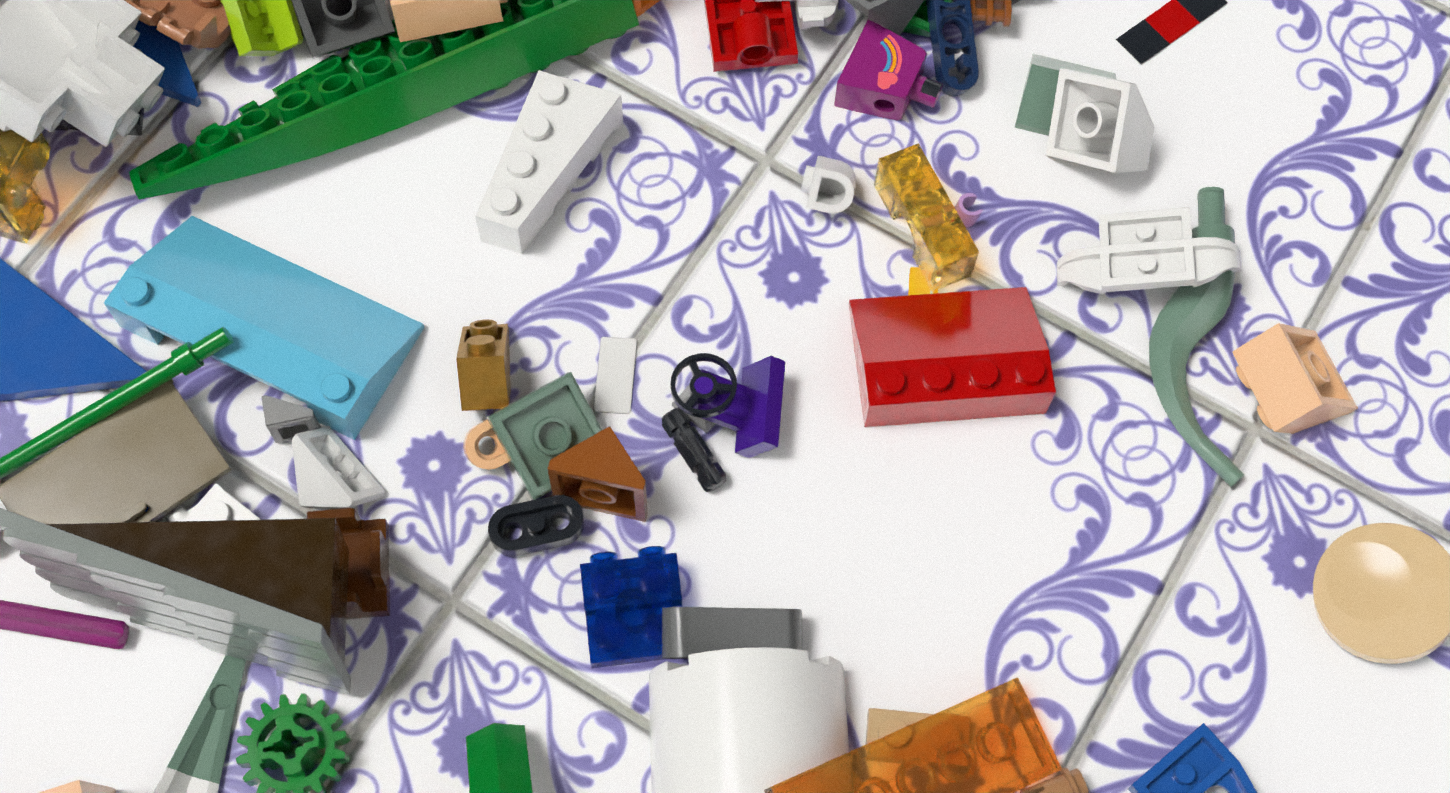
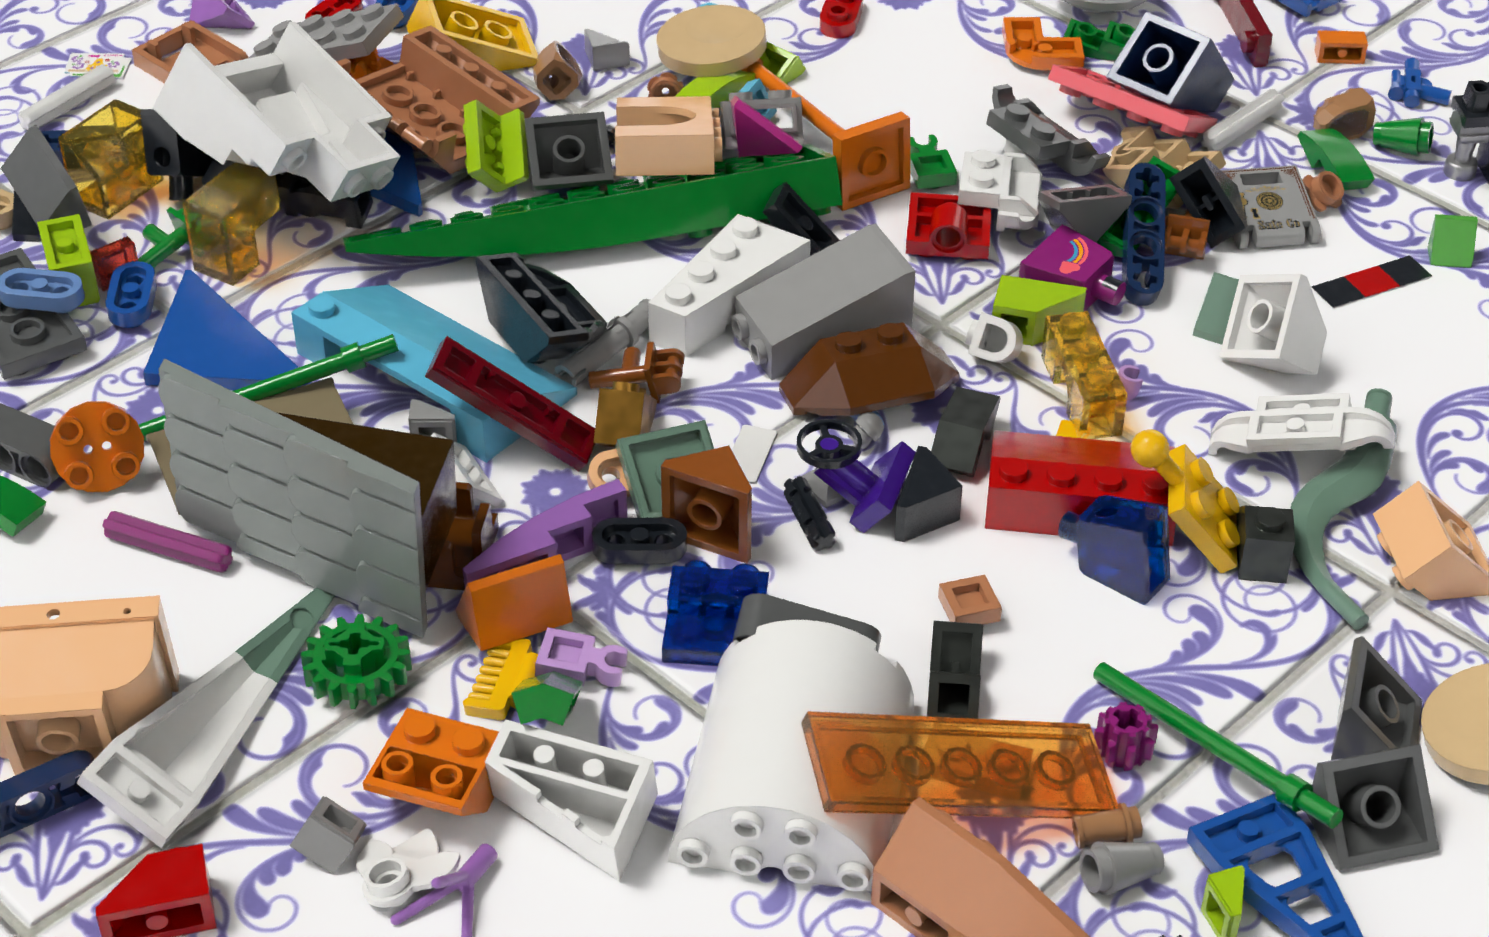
camera: 15 degrees right, 25 degrees down
none -> dark red plate [425,336,595,472]
none -> orange slope [455,554,573,651]
none -> medium lavender slope [463,479,627,587]
none -> yellow piece [463,638,538,720]
none -> black wedge [476,252,607,364]
none -> lavender plate [535,627,628,687]
none -> light grey pin [555,298,650,387]
none -> dark orange arm [588,342,685,404]
none -> light grey slope [731,223,915,380]
none -> black slope [762,182,840,256]
none -> reddish brown wedge [779,322,959,416]
none -> light grey arm [848,411,885,449]
none -> black slope [895,446,963,542]
none -> pearl dark grey slope [926,620,984,726]
none -> pearl dark grey slope [931,387,1001,477]
none -> nougat plate [938,574,1002,624]
none -> lime slope [992,275,1087,346]
none -> clear blue torso [1058,495,1170,605]
none -> magenta gear [1092,702,1159,771]
none -> green bar [1093,662,1343,829]
none -> yellow plate [1130,429,1240,574]
none -> pearl dark grey slope [1237,505,1295,584]
none -> dark grey slope [1306,744,1439,870]
none -> dark grey slope [1331,636,1422,760]

